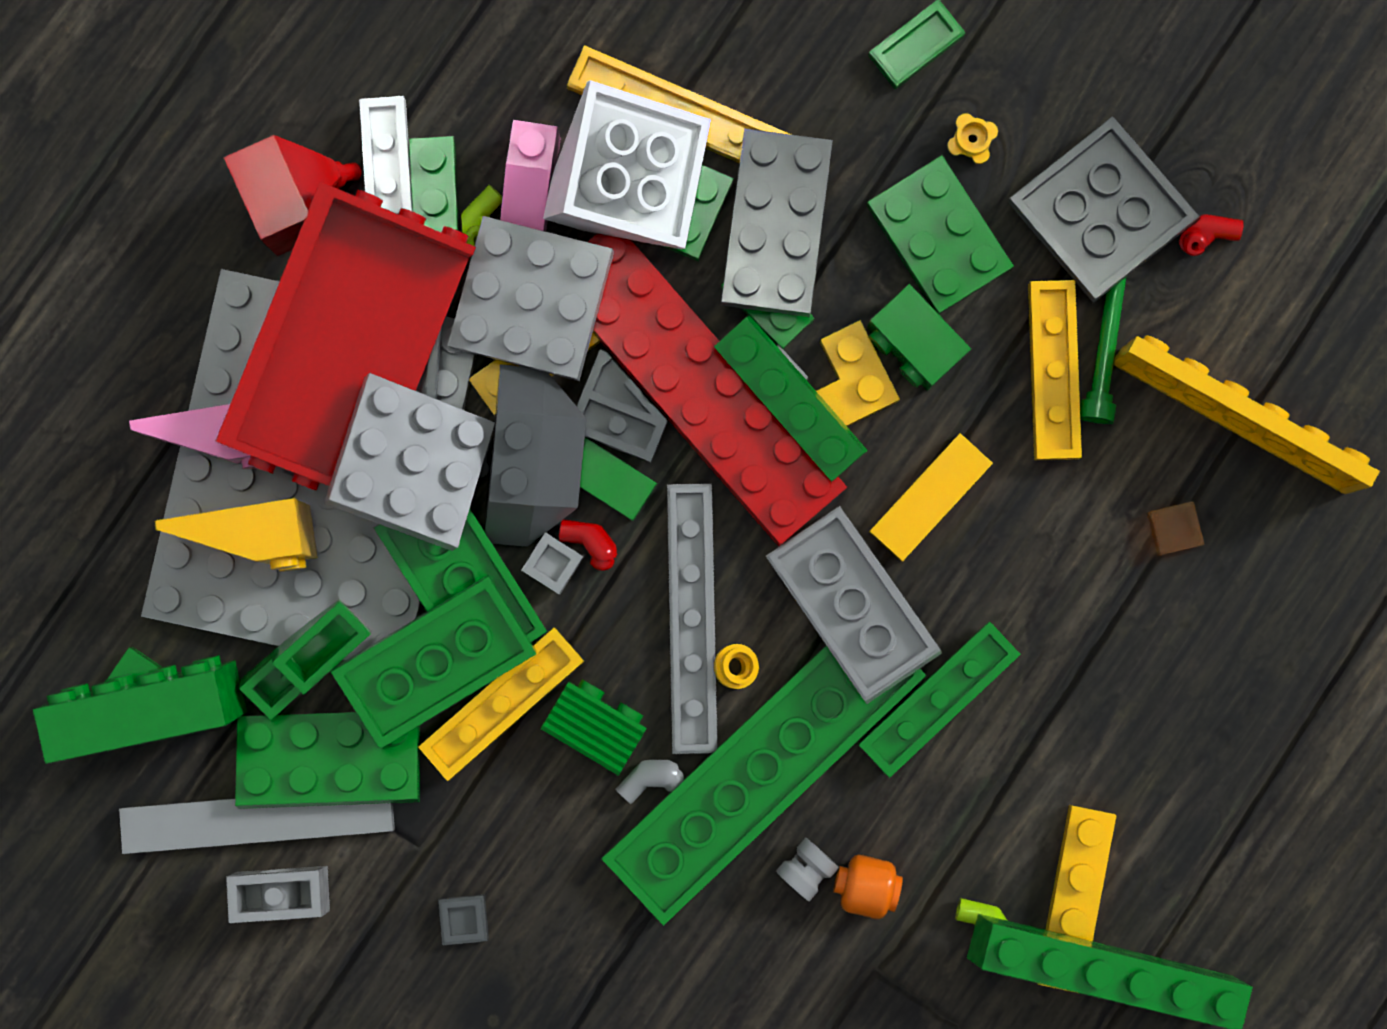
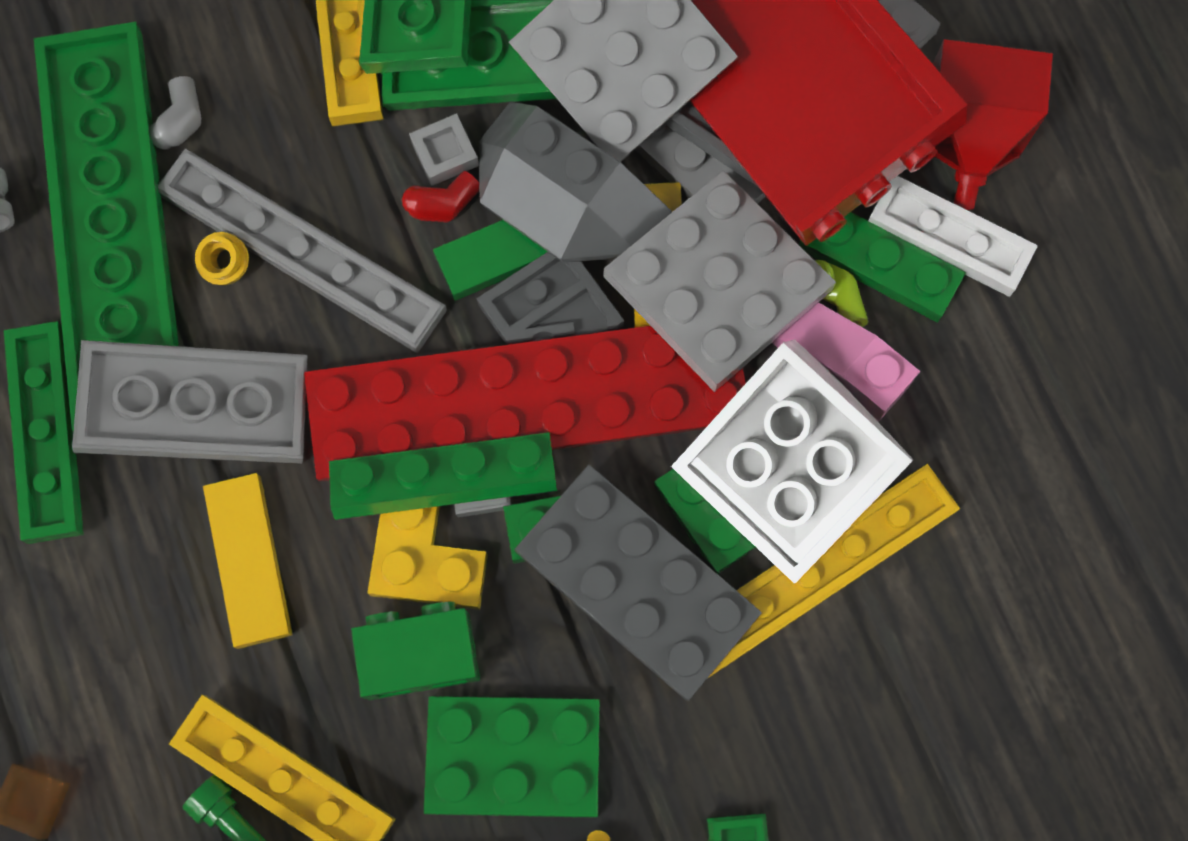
camera: 125 degrees right, 10 degrees down
green brick [541,679,647,776] -> none

